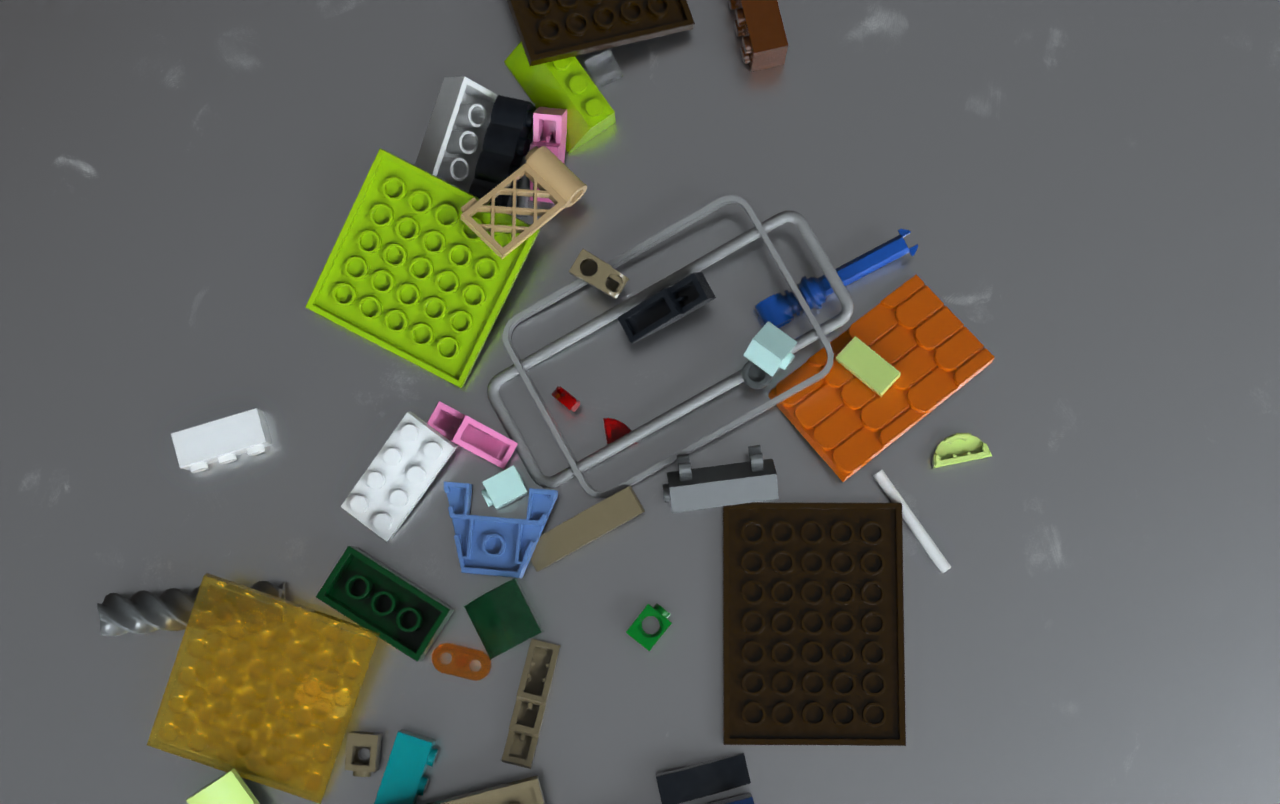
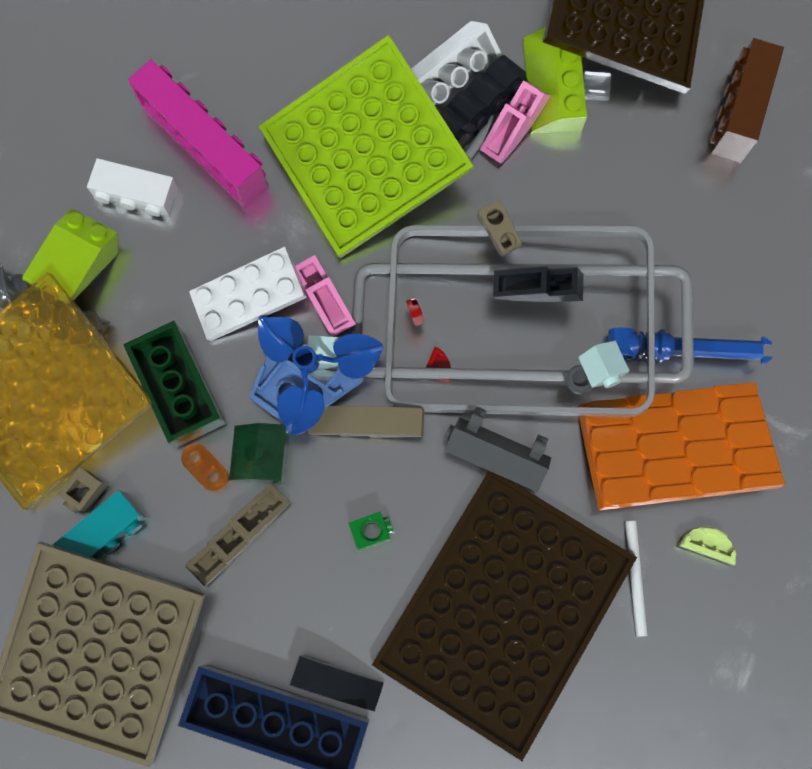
camera: 25 degrees right, 5 degrees down
tan piece [460,146,587,259] -> none
yellowish green tile [836,336,901,397] -> none
none -> lime slope [22,208,118,305]
none -> dark pink brick [127,59,267,208]
none -> blue plant [258,316,383,436]

